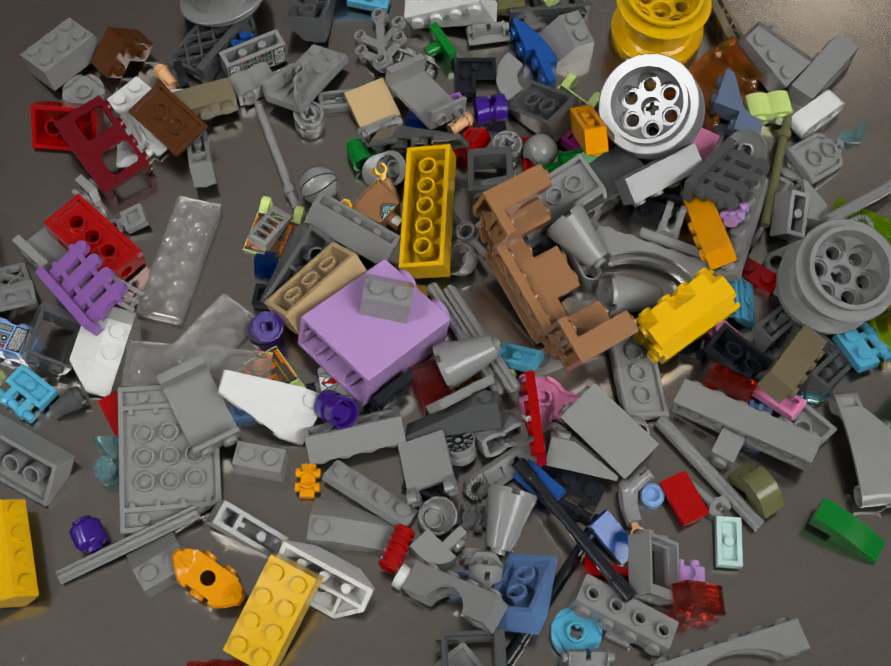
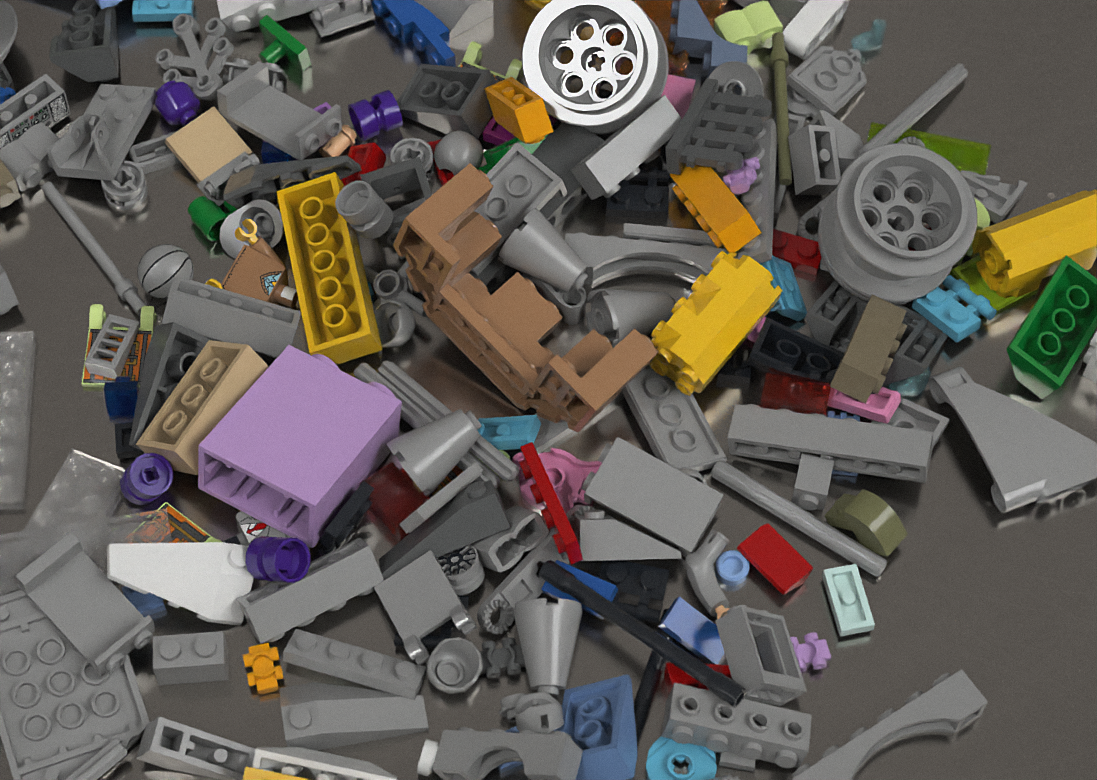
camera: 15 degrees left, 5 degrees down
light grey slope [359,274,414,324] -> none
red piece [378,524,415,573] -> none
light grey brick [410,526,467,570] -> none
black plate [454,57,497,97] -> none
light grey tile [496,52,523,103] -> none
light grey piece [656,201,688,240] -> none
clear red brick [671,579,727,624] -> none
light grey bar [692,481,731,519] -> none
green slope [809,497,885,565] -> none
none -> dark purple head [155,80,200,126]
none -> light grey wheel [335,181,393,239]

